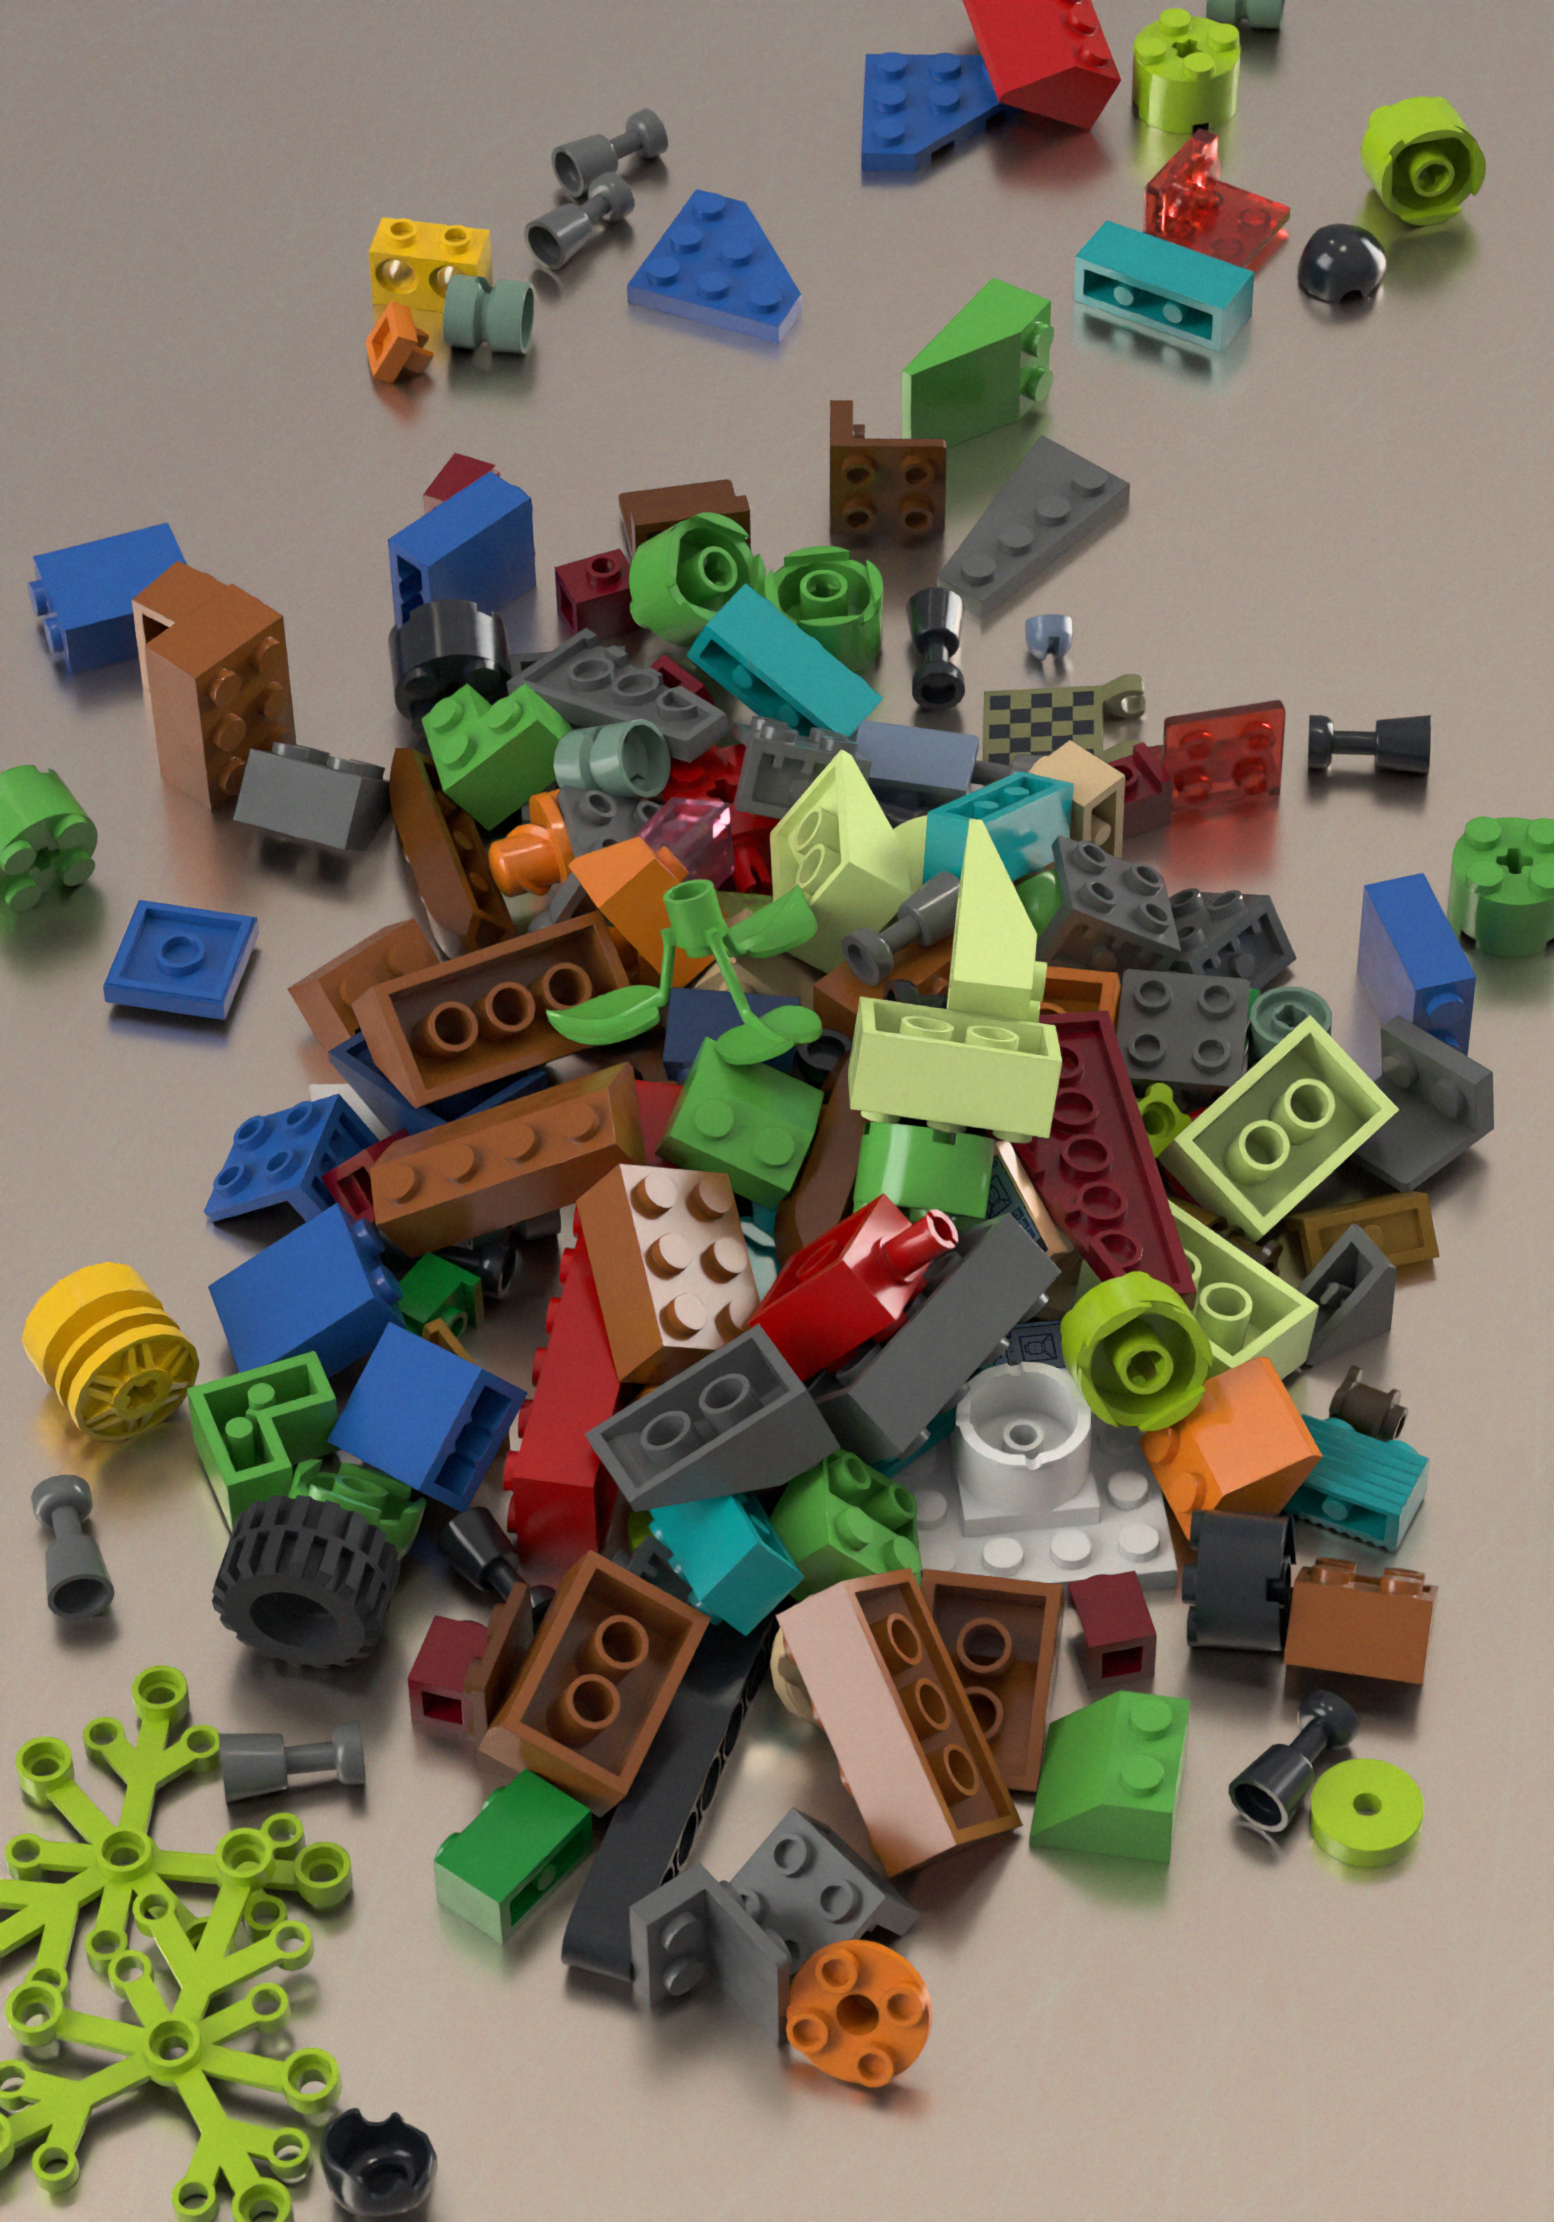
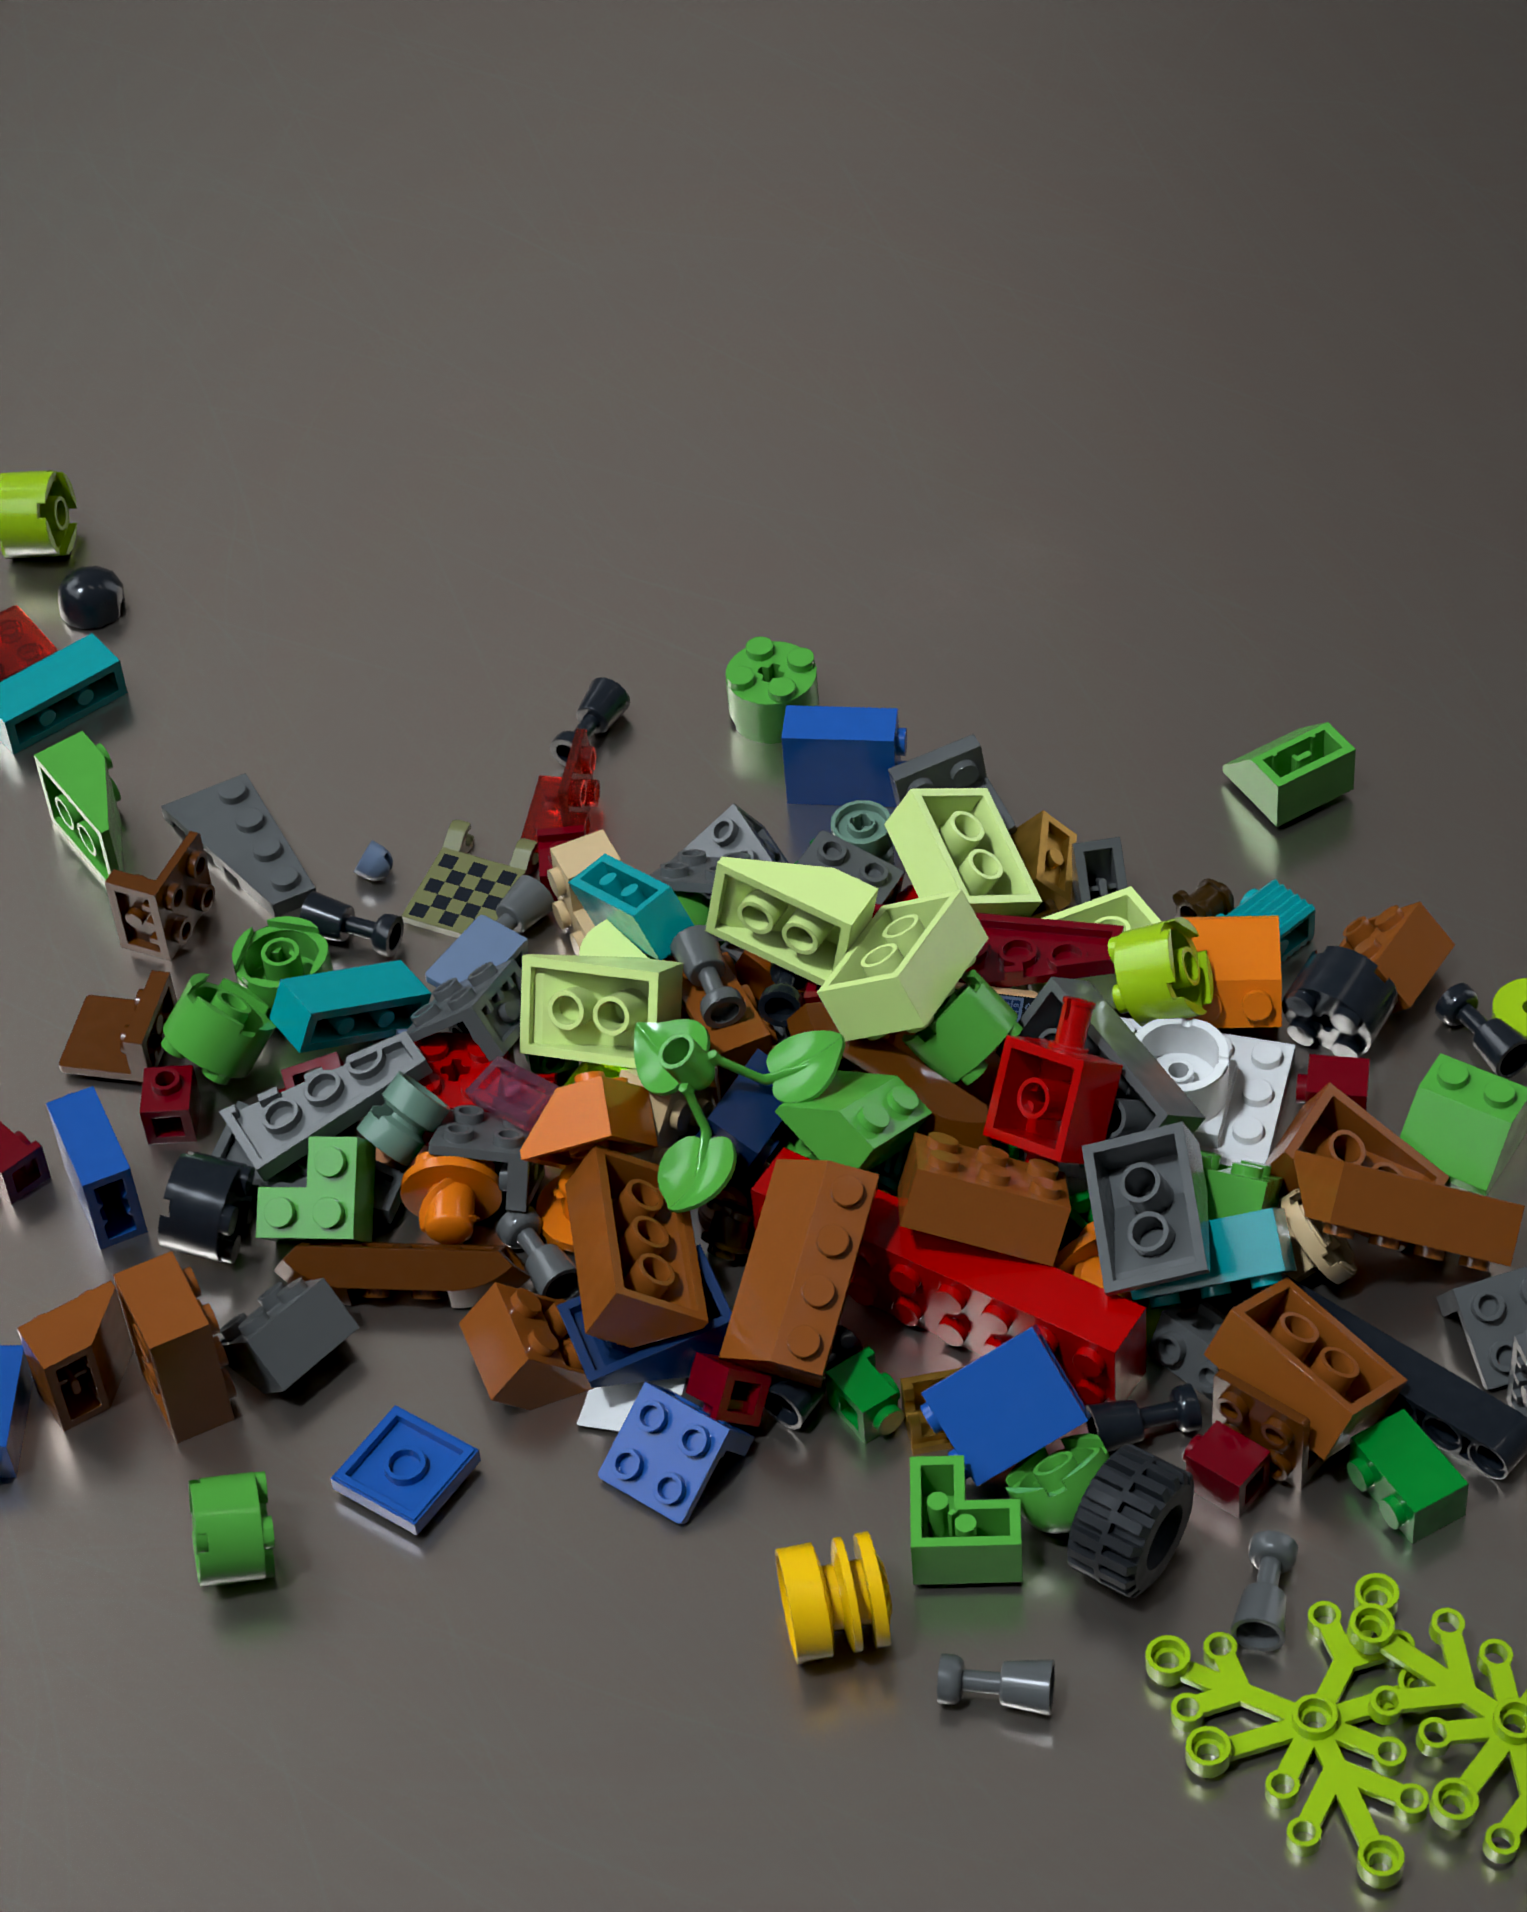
camera: 65 degrees left, 0 degrees up
blue brick [208,1203,407,1379] -> none

